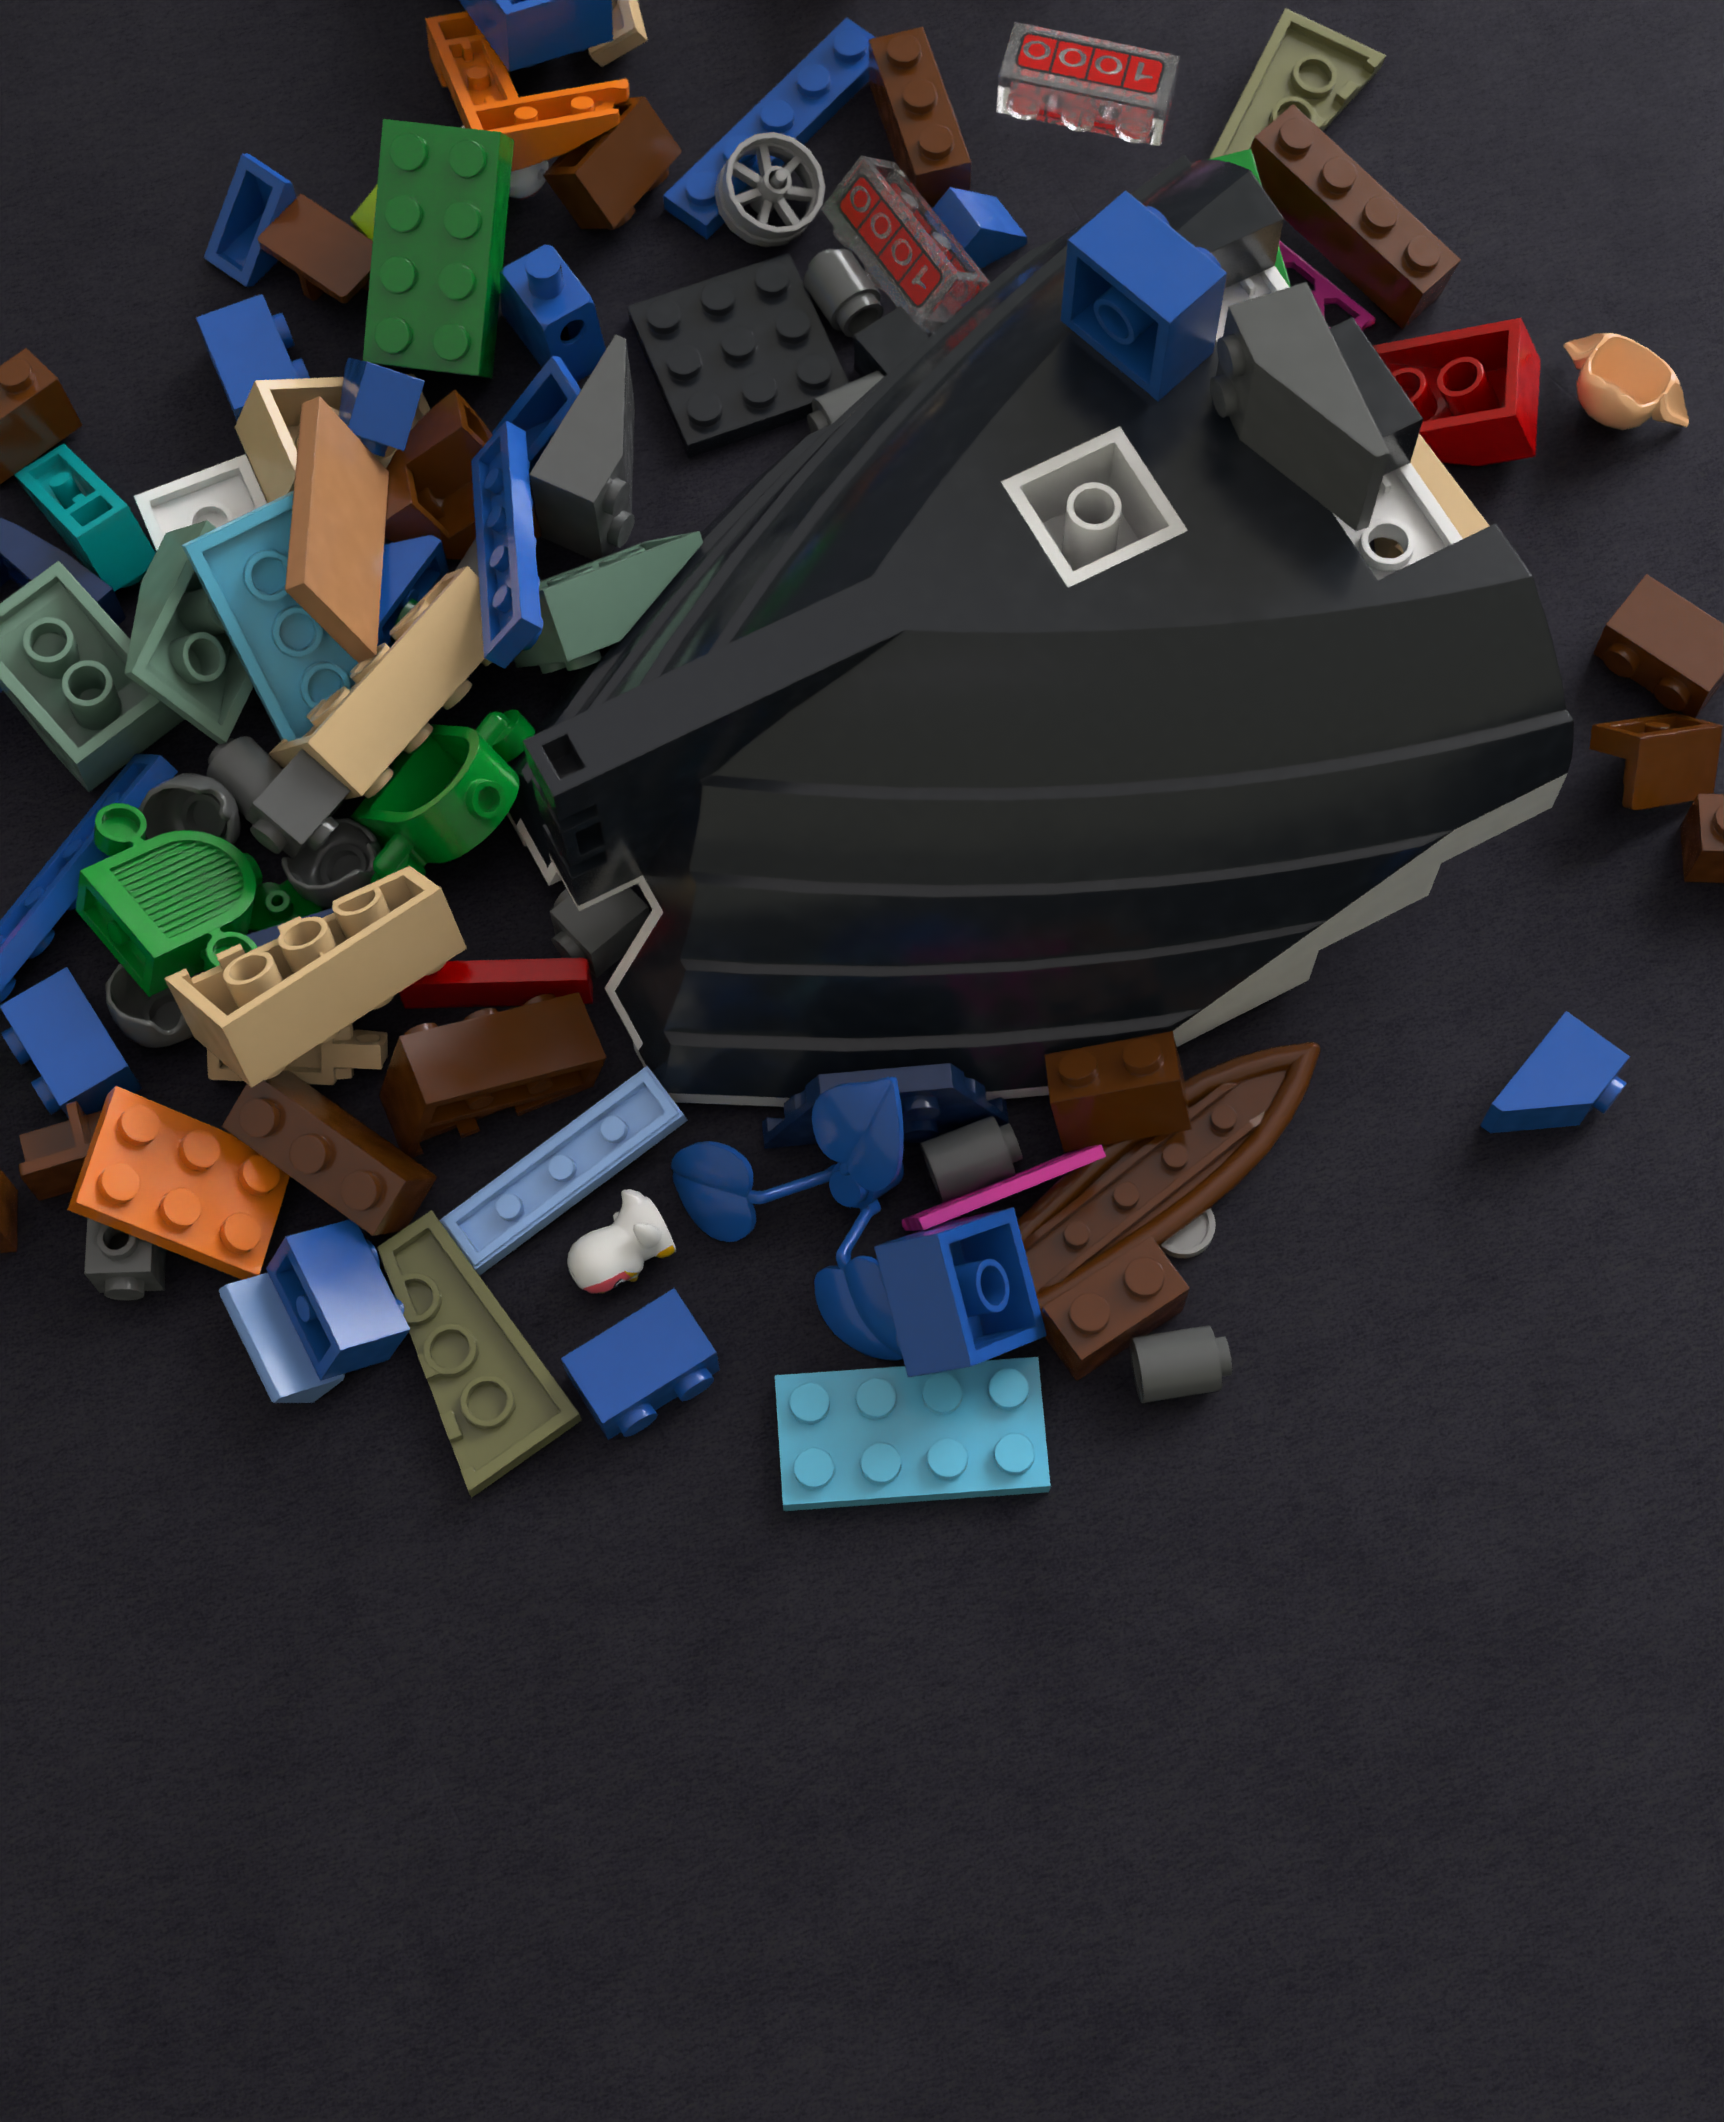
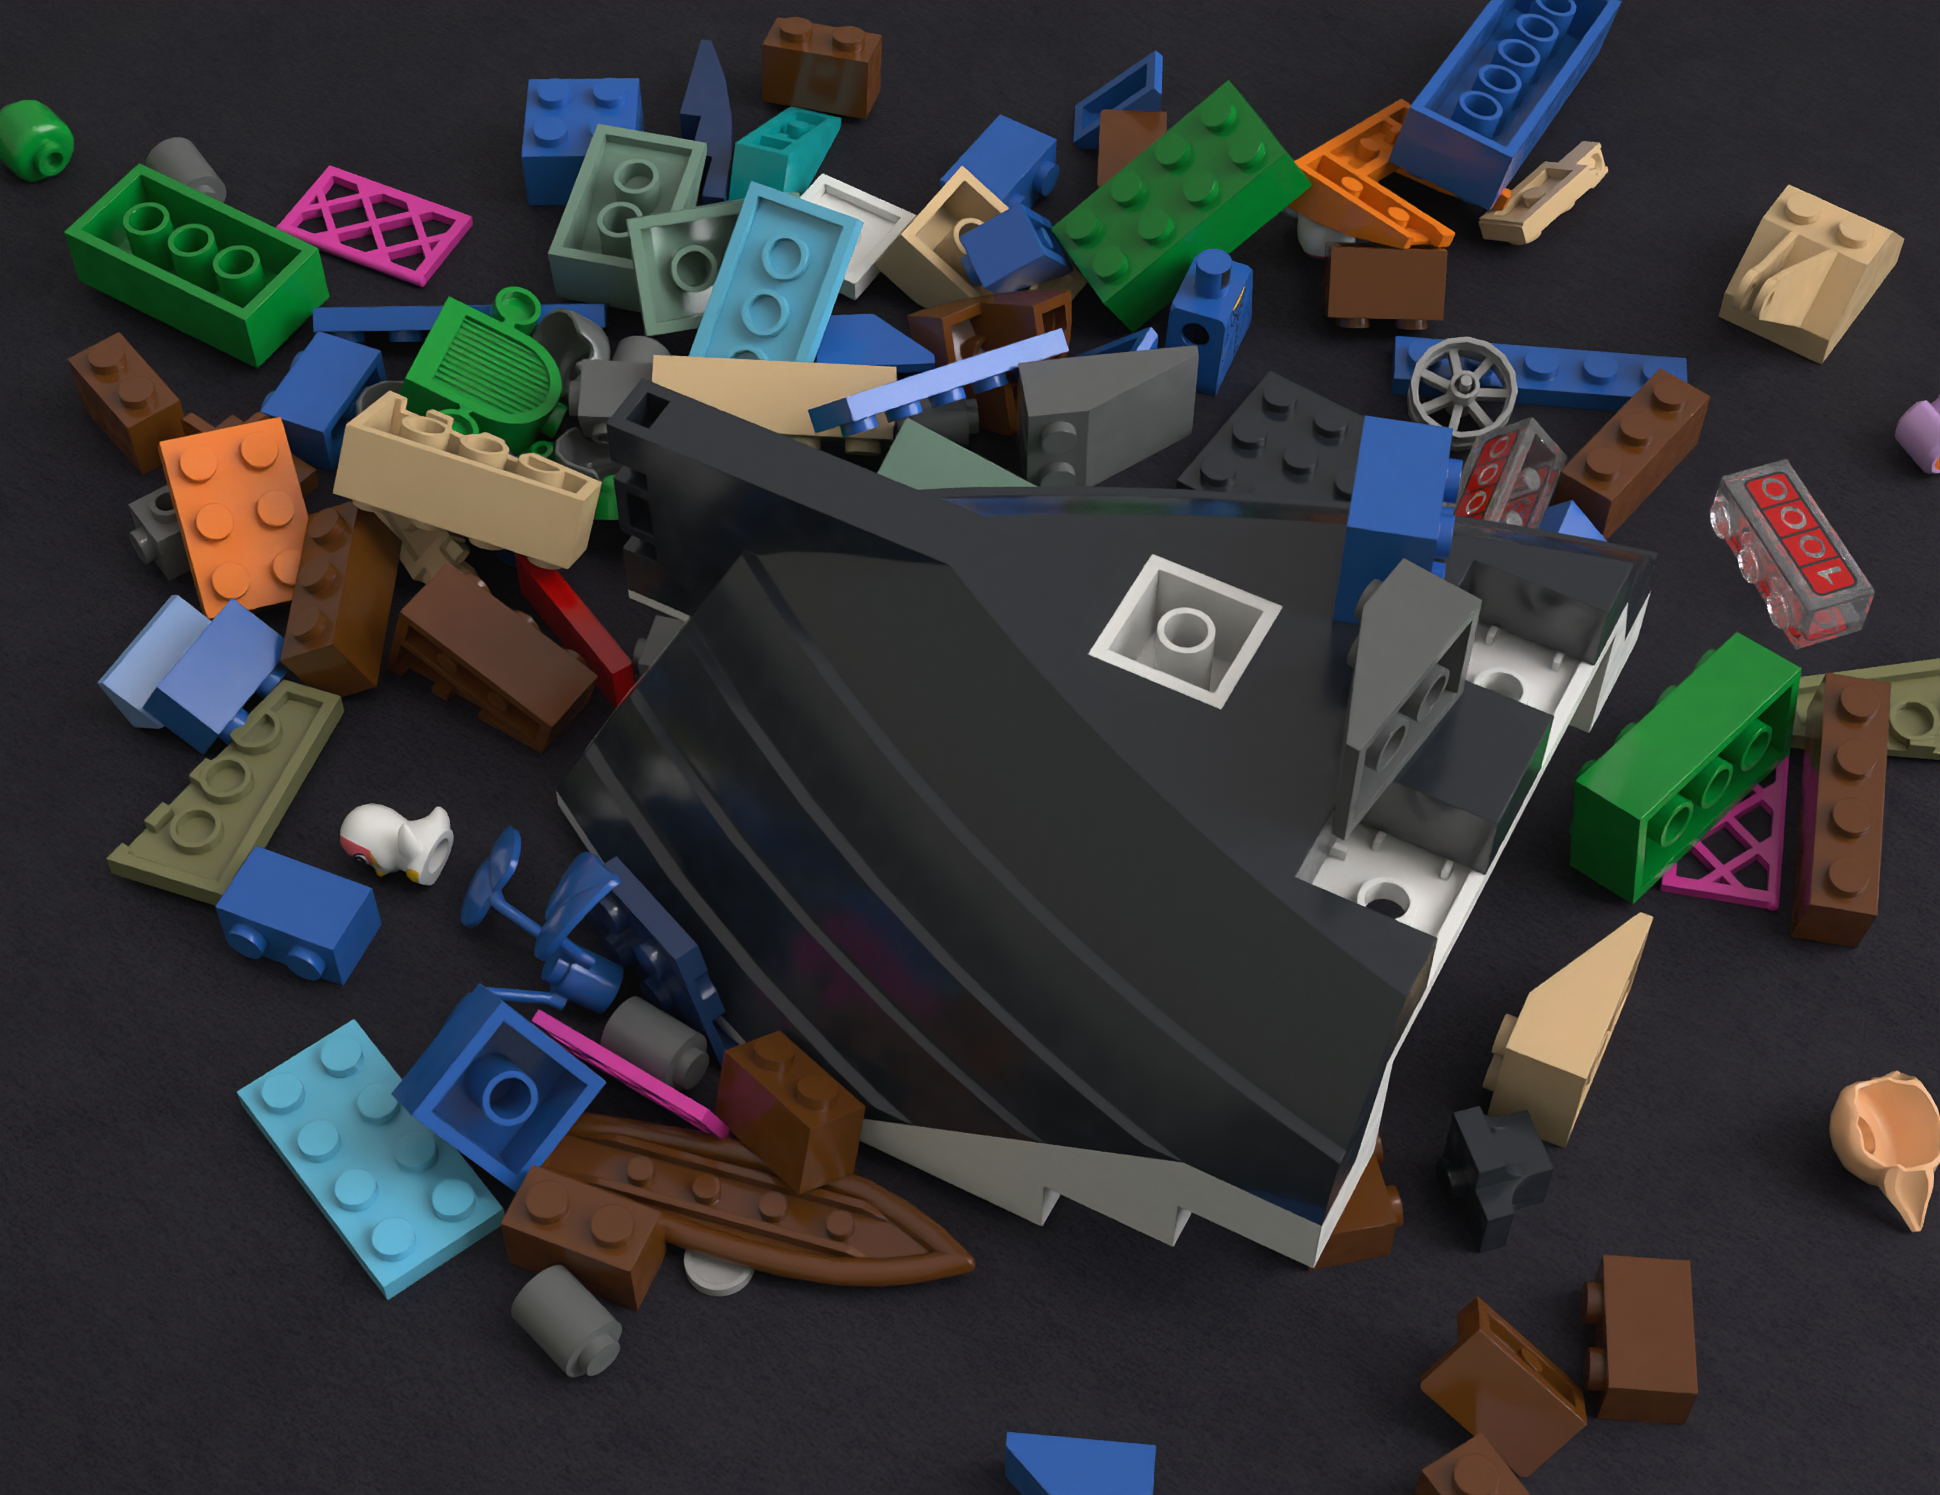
camera: 55 degrees right, 15 degrees down
medium nougat tile [285,396,389,663] -> none
light blue tile [439,1066,688,1275] -> none
red slope [1373,318,1541,466] -> none

